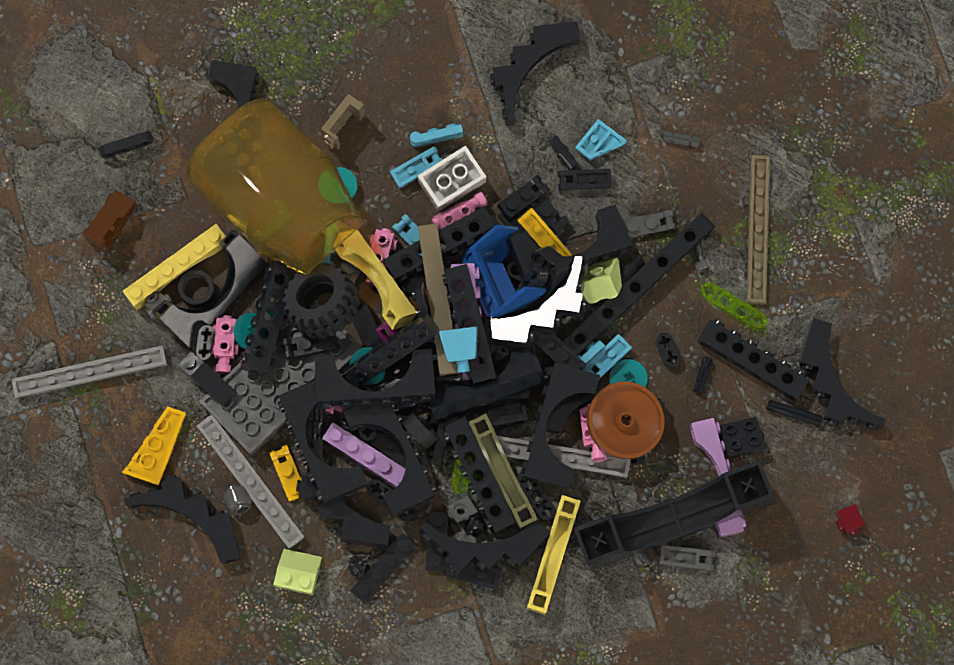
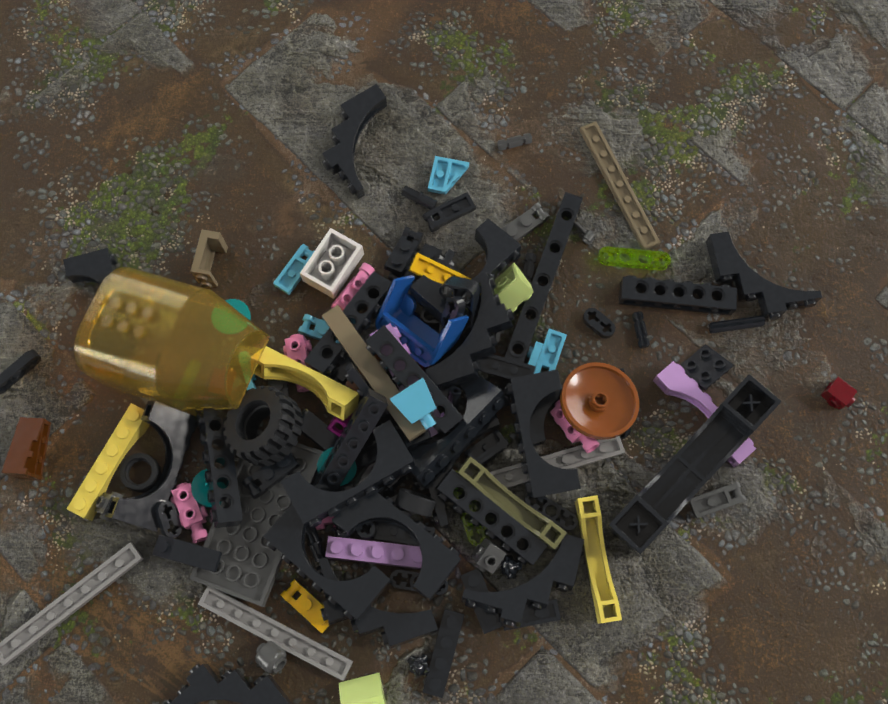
camera: 25 degrees left, 5 degrees down
yellow wing [122,406,186,486] -> none
medium azure plate [410,123,463,148] -> none
teal piece [609,359,648,387] -> none

